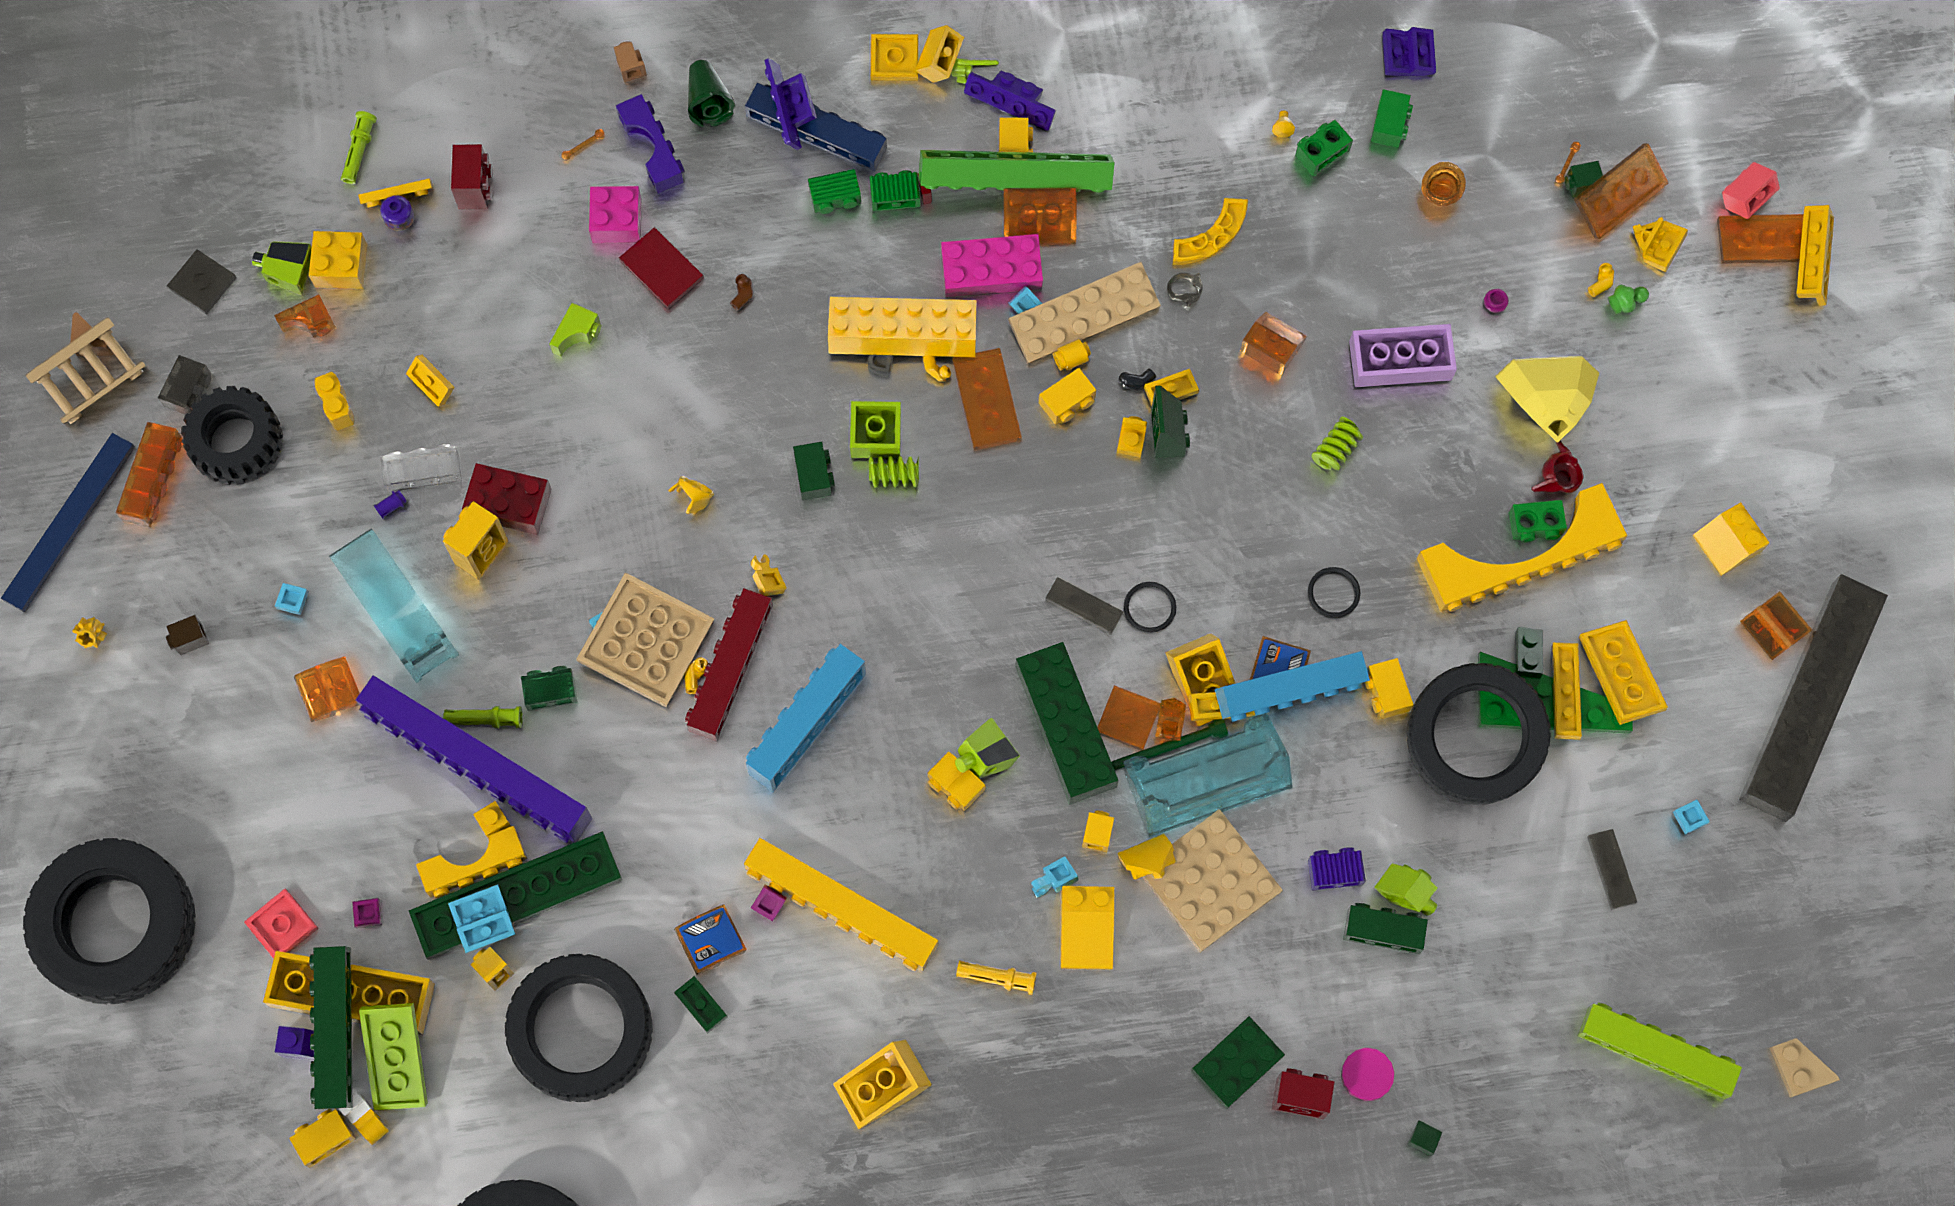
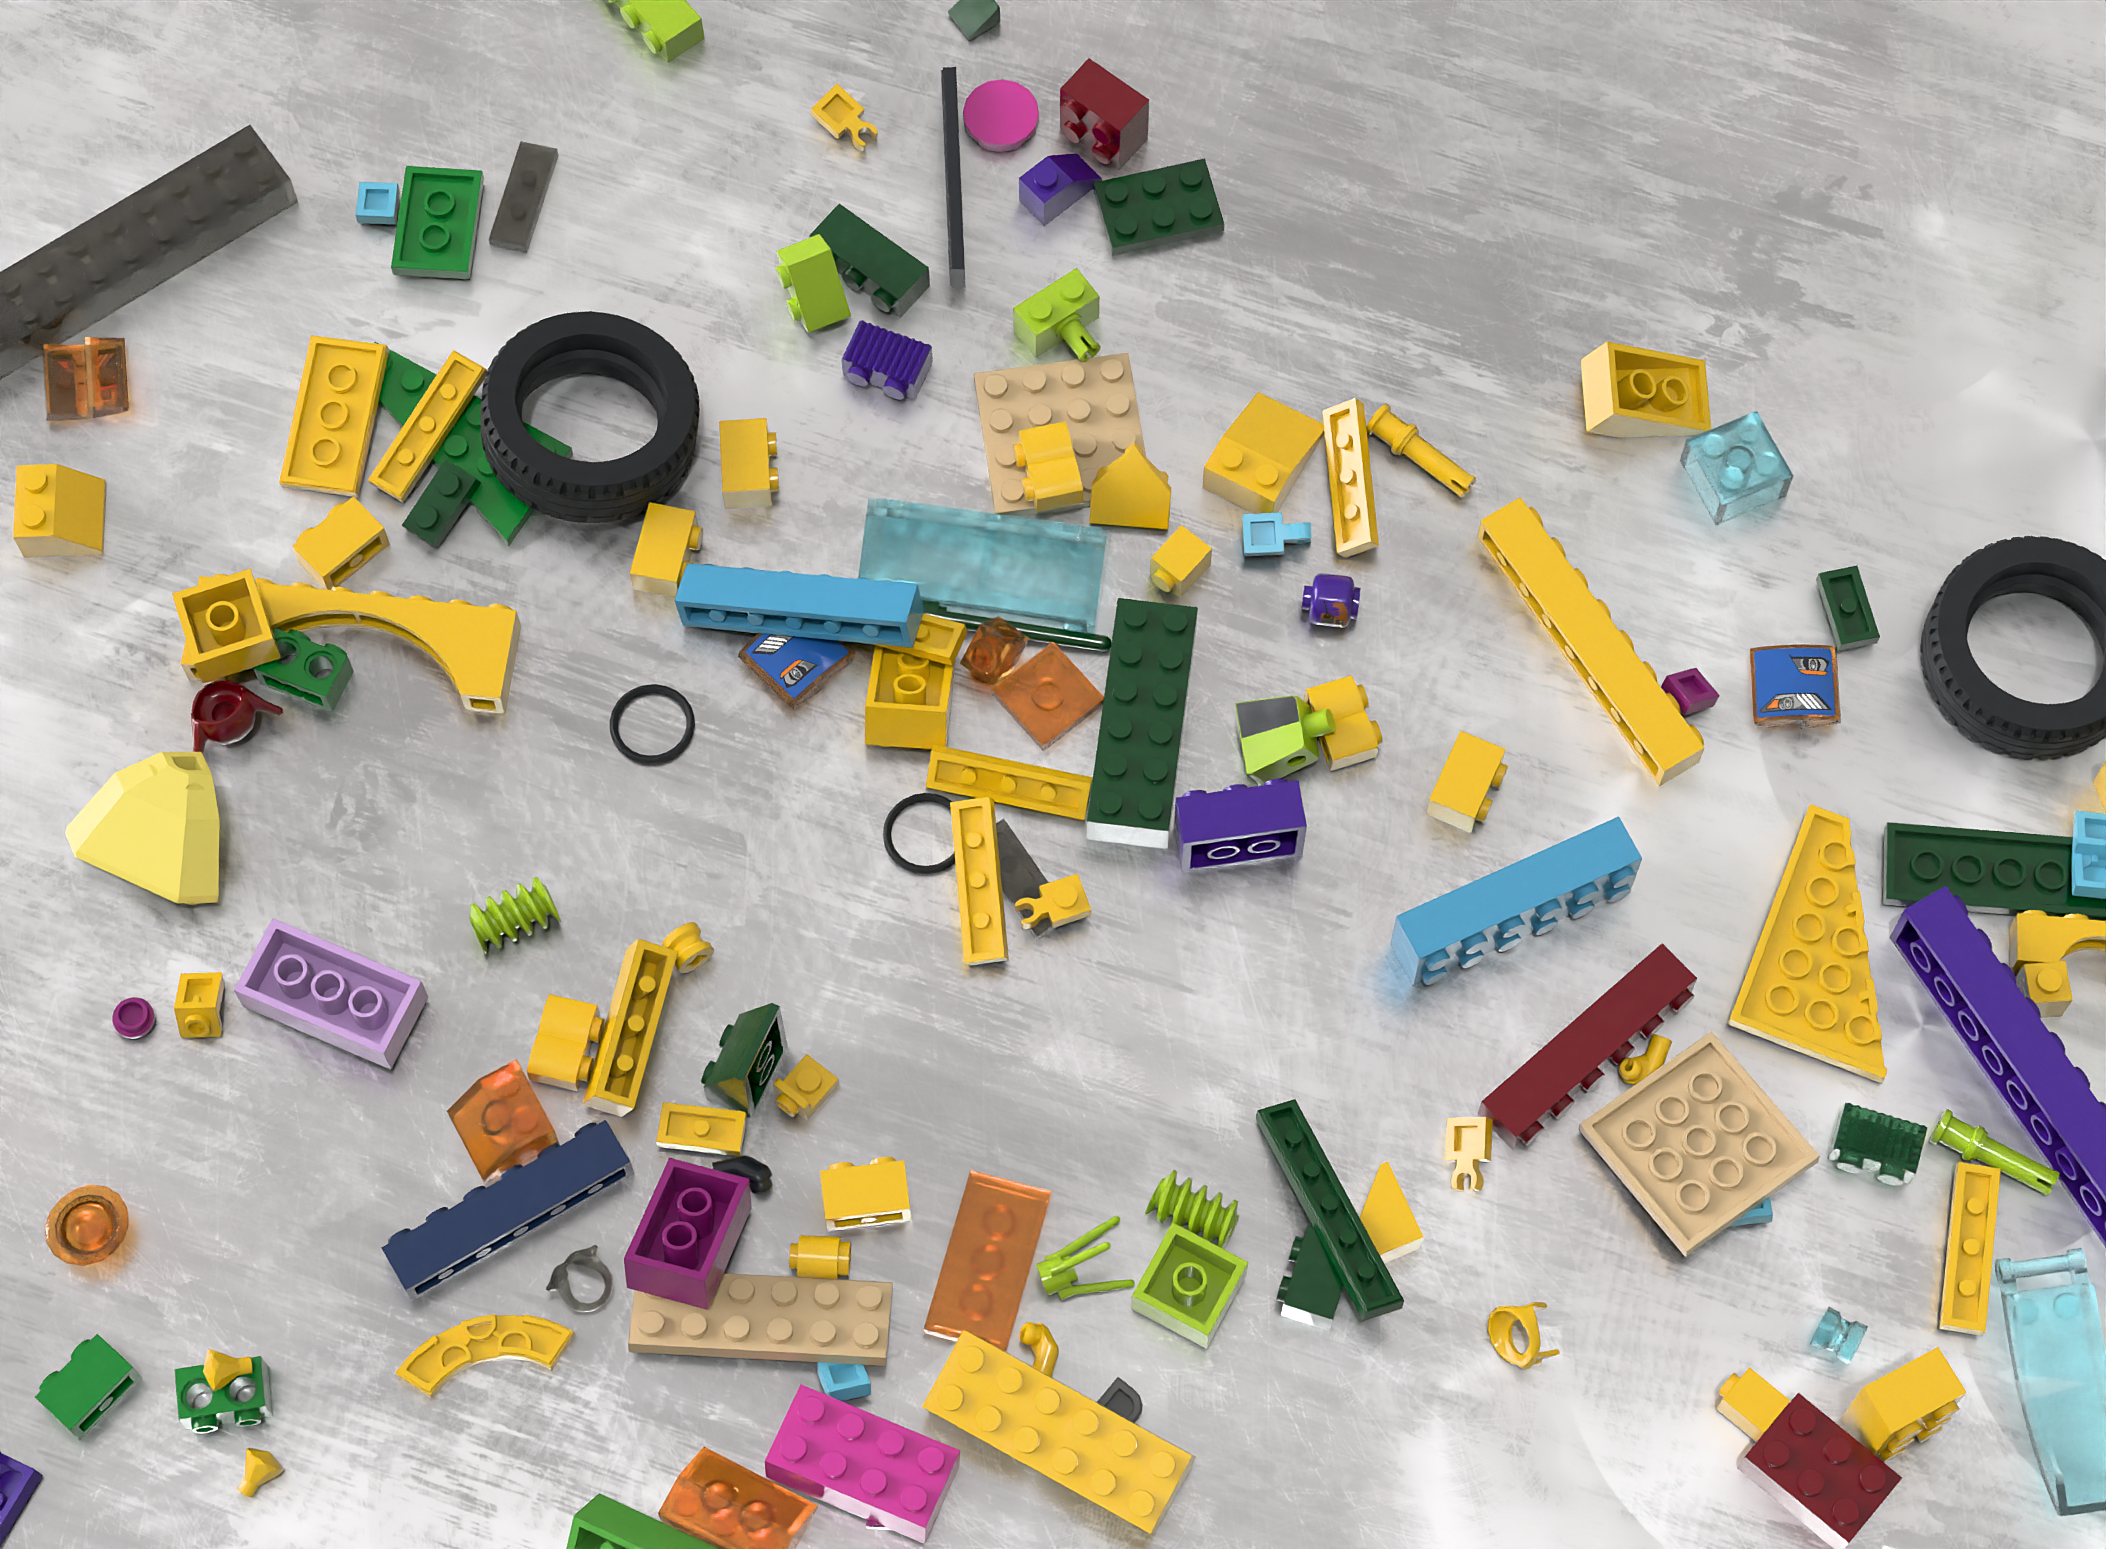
camera: 150 degrees left, 5 degrees down
none -> yellow brick [172,569,281,683]
none -> yellow bracket [174,972,225,1038]
none -> yellow rock [203,1349,252,1392]
none -> yellow brick [292,496,390,590]
none -> dark blue brick [381,1120,634,1301]
none -> green plate [391,166,484,279]
none -> yellow brick [527,994,605,1091]
none -> yellow brick [582,939,678,1117]
none -> magenta brick [624,1158,751,1310]
none -> yellow wheel [662,922,714,973]
none -> yellow brick [719,418,779,509]
none -> yellow plate [810,84,878,151]
none -> yellow plate [926,744,1093,820]
none -> black tile [941,67,966,288]
none -> yellow plate [950,796,1009,966]
none -> lime brick [1013,268,1101,362]
none -> yellow brick [1013,421,1083,512]
none -> yellow plate [1015,873,1091,929]
none -> dark purple slope [1019,153,1102,226]
none -> lime plant [1036,1216,1135,1300]
none -> dark purple brick [1174,778,1307,873]
none -> dark green tile [1256,1099,1404,1321]
none -> dark purple head [1302,573,1361,628]
none -> yellow plate [1322,398,1379,558]
none -> yellow slope [1360,1161,1424,1264]
none -> yellow brick [1426,730,1508,833]
none -> clear light blue brick [1680,411,1794,526]
none -> yellow brick [1717,1367,1790,1442]
none -> yellow wing [1727,804,1887,1084]
none -> clear light blue wheel [1810,1306,1868,1364]
none -> yellow plate [1939,1162,2001,1336]

